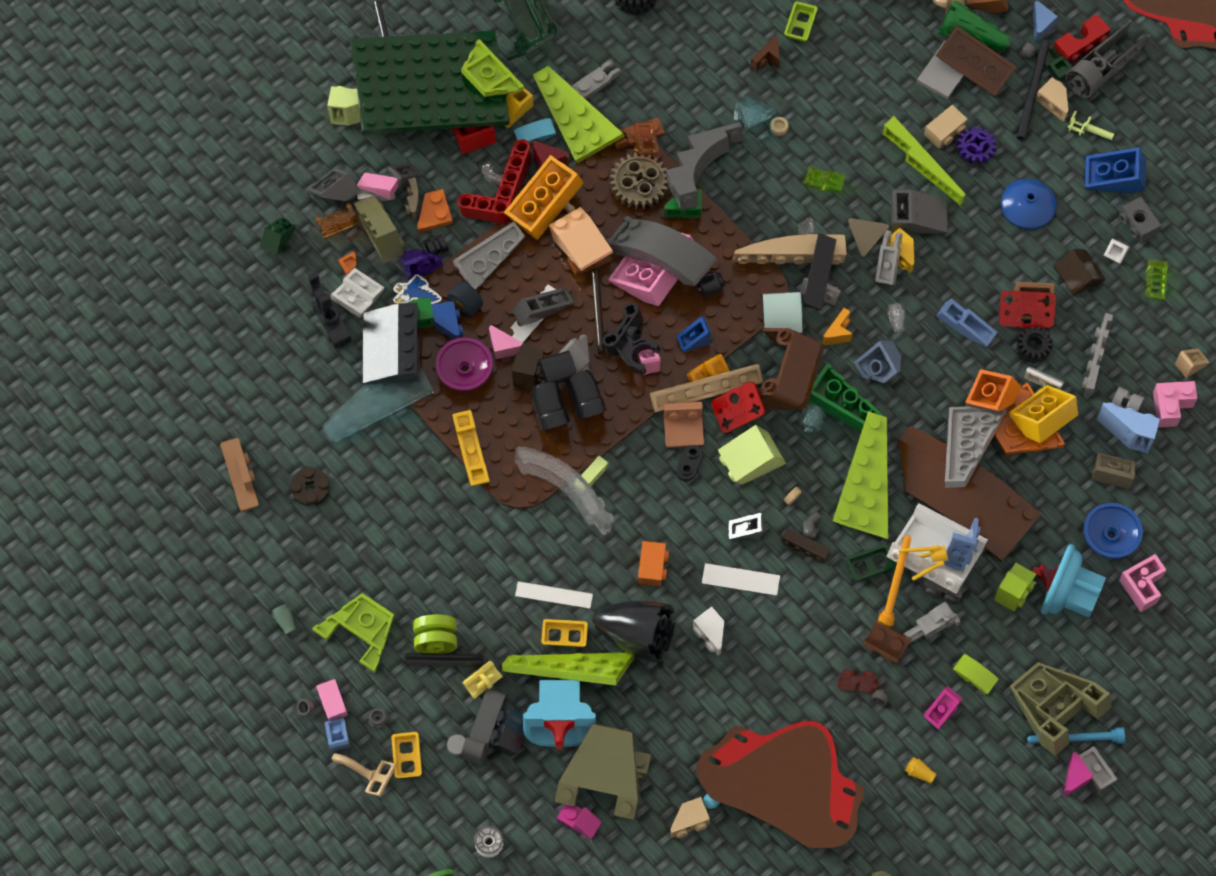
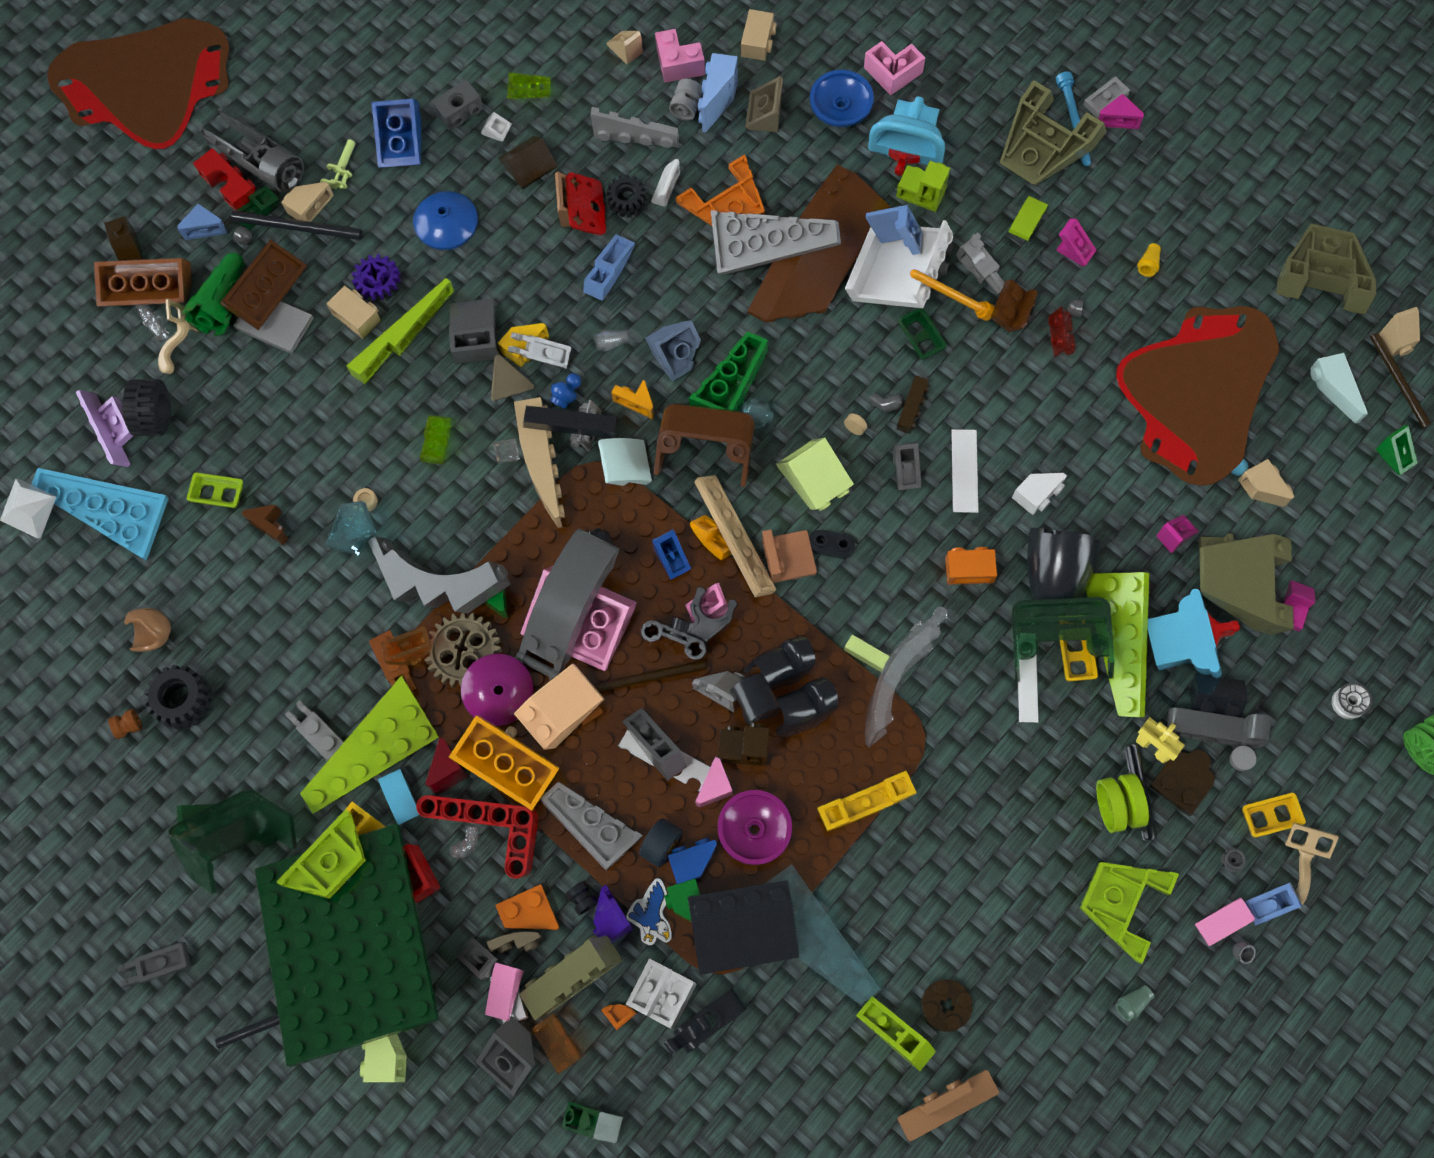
camera: 95 degrees left, 5 degrees up
red axle [712,382,765,433] -> none
lime wing [832,412,888,540] -> none
yellow plant [899,545,949,580] -> none
orange slope [965,369,1022,412] -> none
yellow slope [1009,385,1078,443] -> none
none -> magenta dish [461,654,533,726]
none -> blue animal [550,373,581,409]
none -> tan brick [741,9,777,61]
none -> lime slope [856,996,936,1071]
none -> clear green windscreen [1012,597,1115,682]
none -> dark brown plate [1149,750,1215,816]
none -> dark pink slope [1156,515,1199,553]

